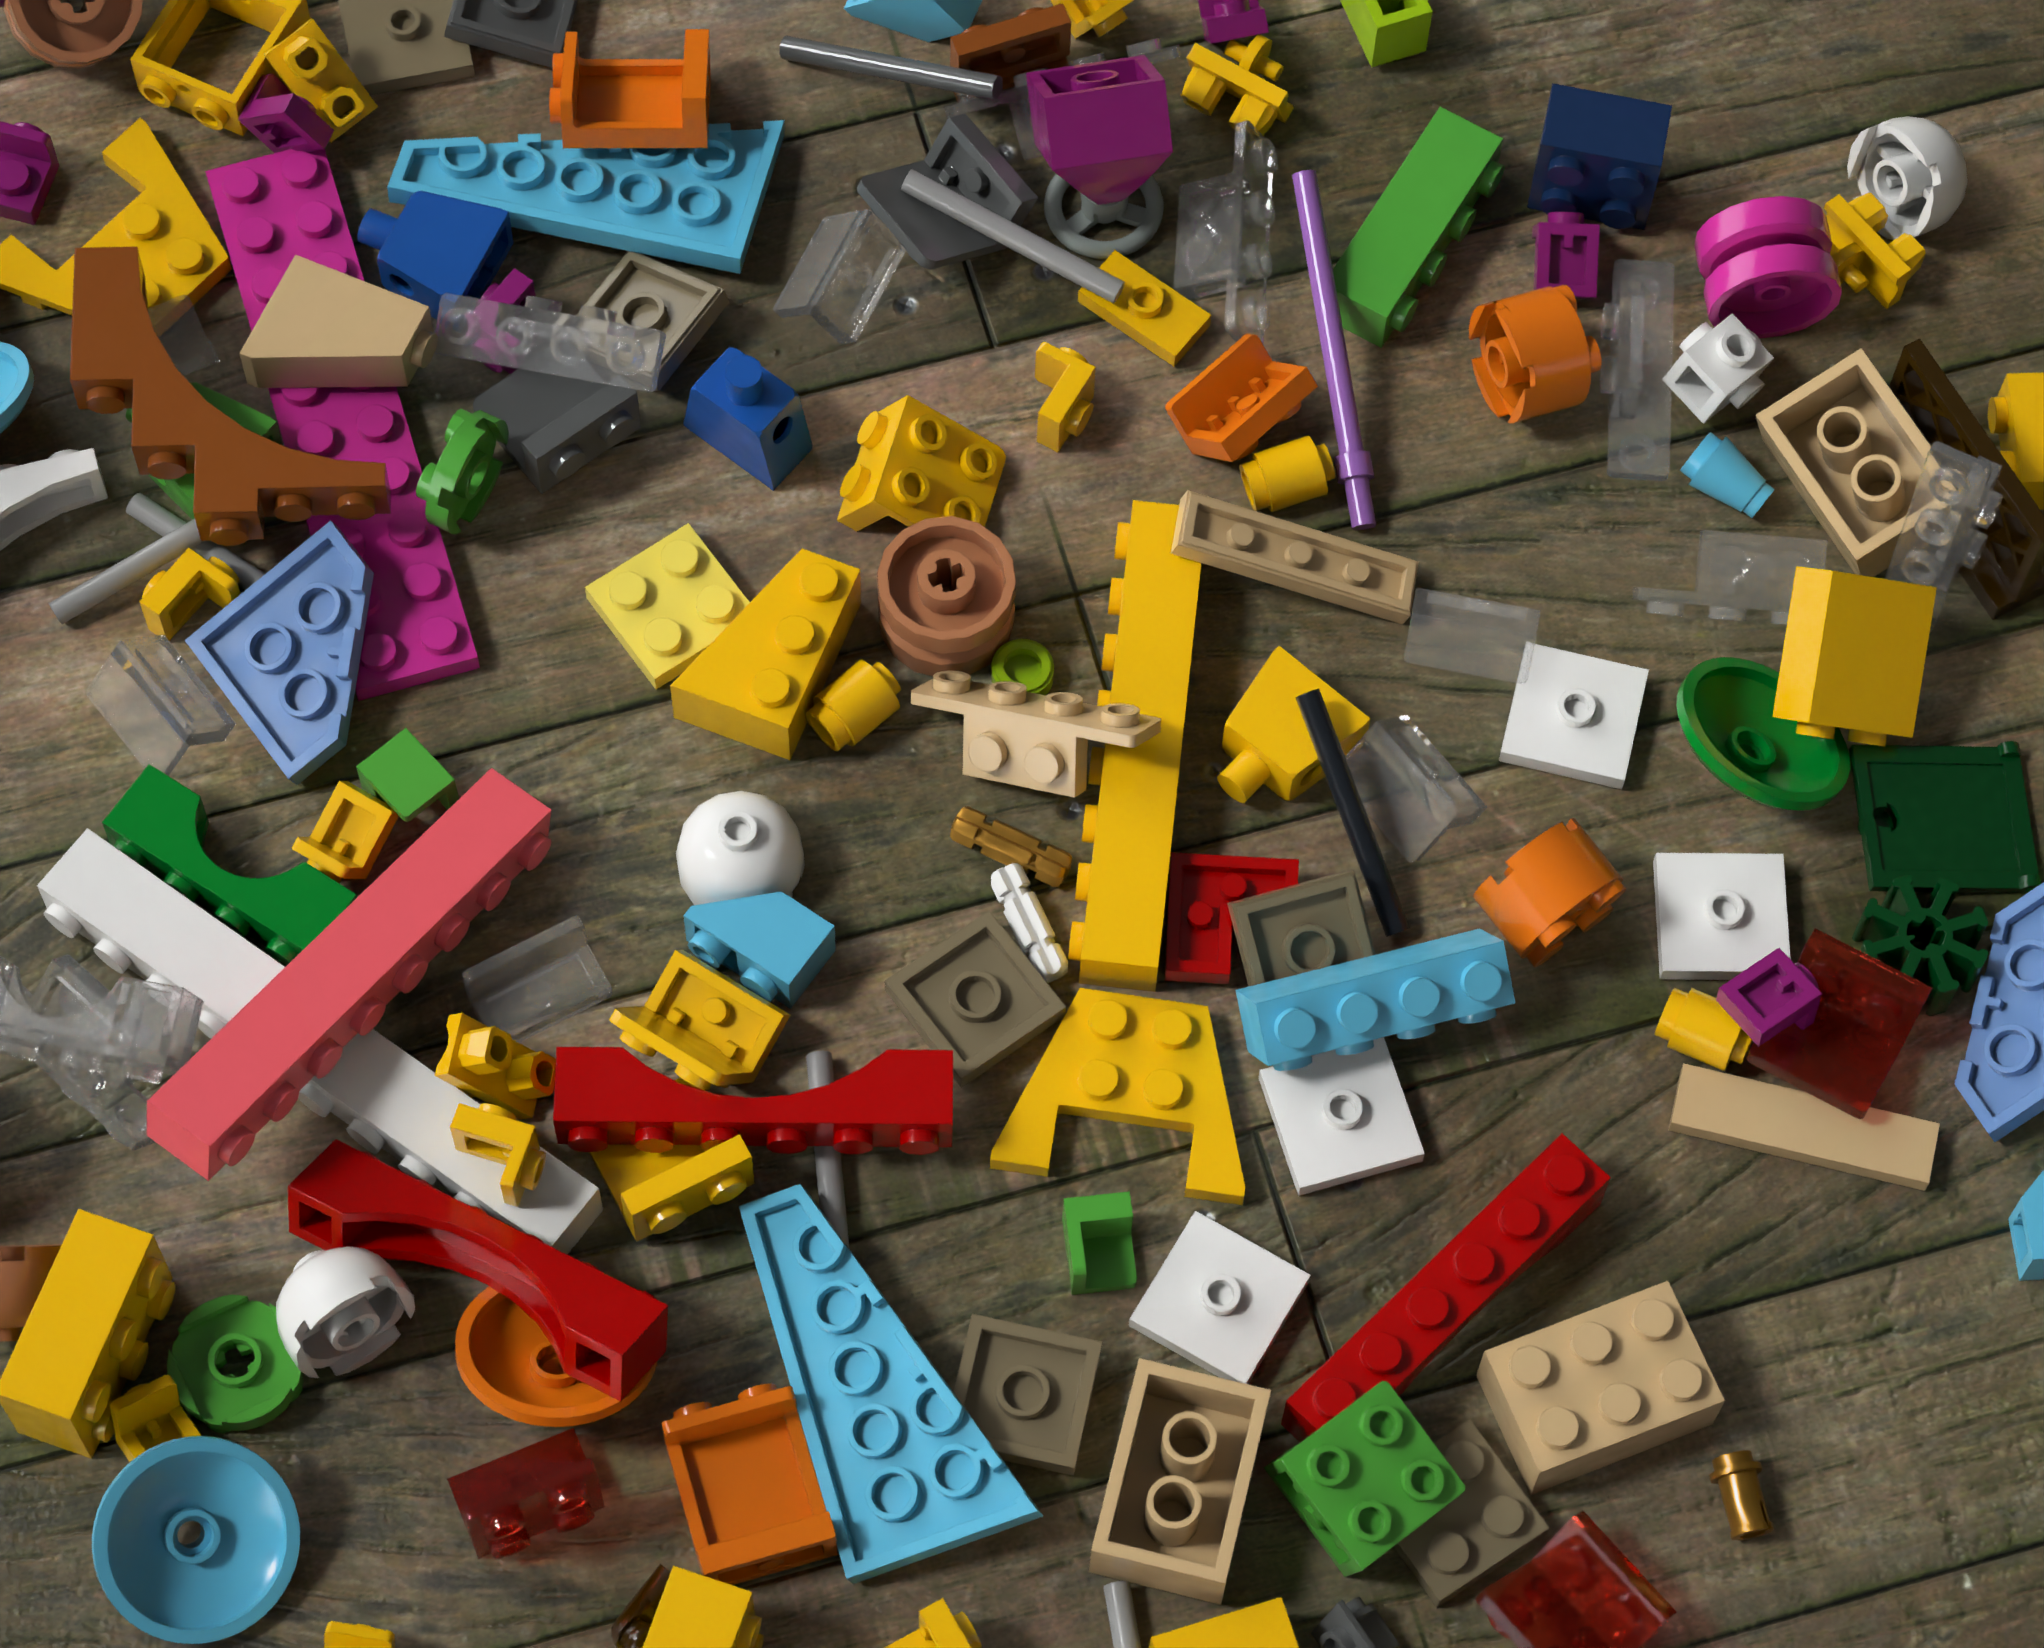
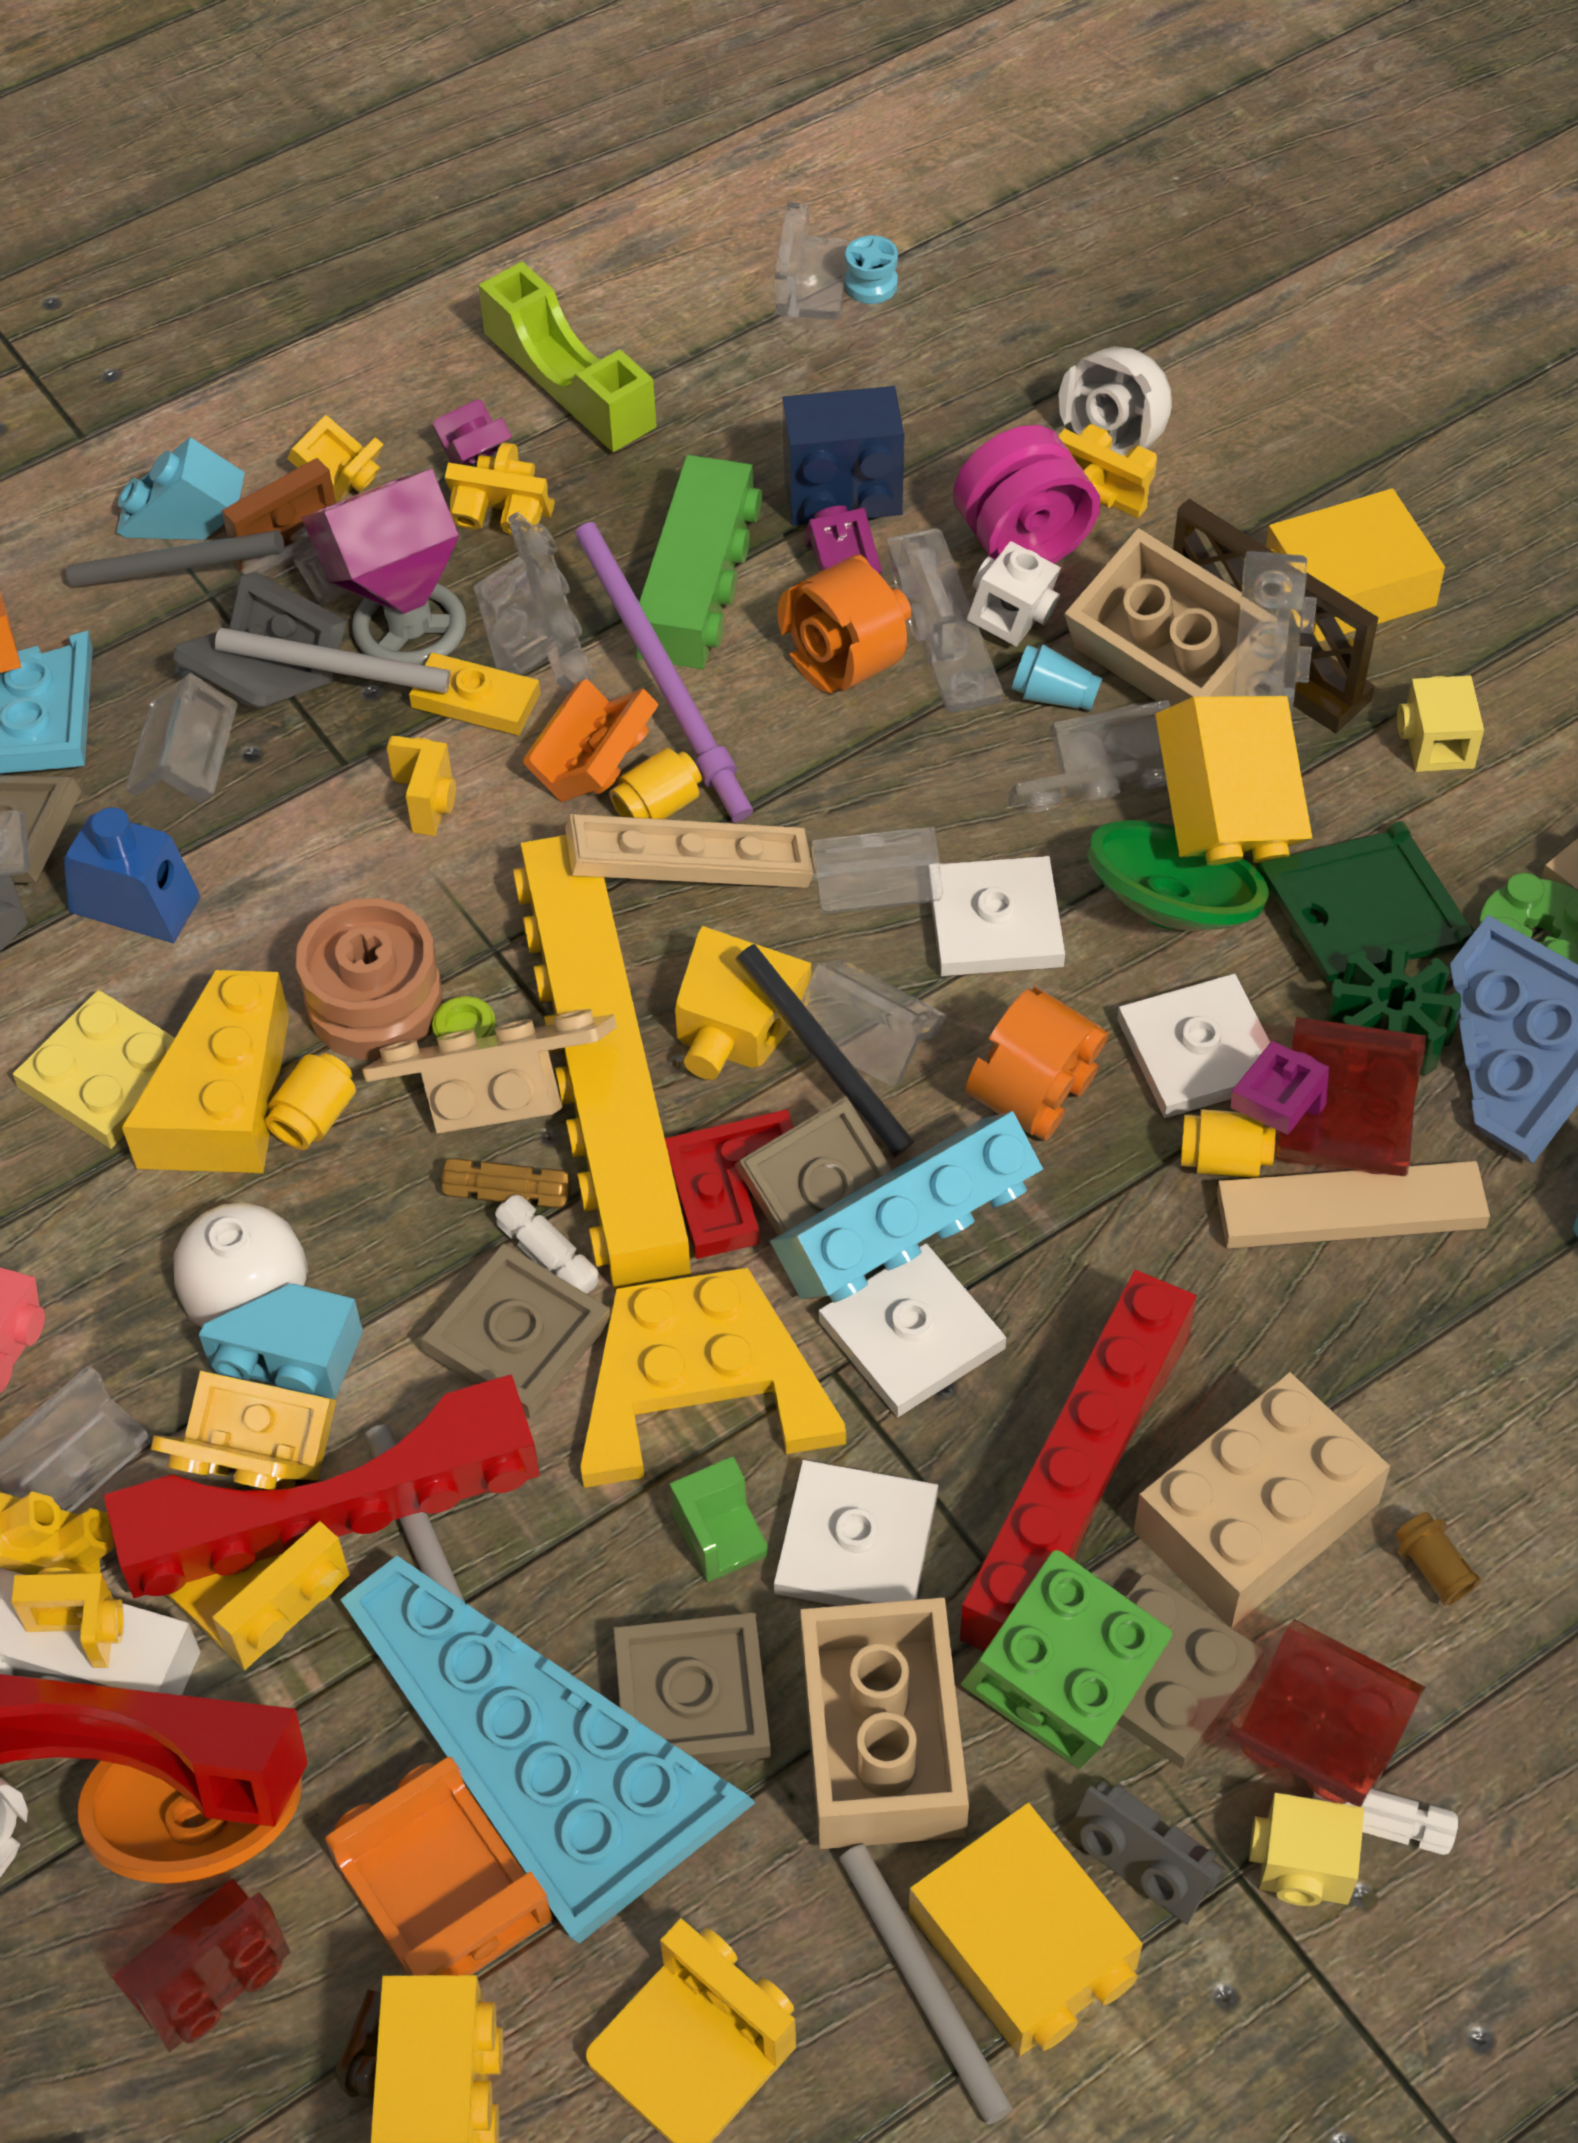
camera: 15 degrees left, 10 degrees down
yellow bracket [836,395,1006,532] -> none

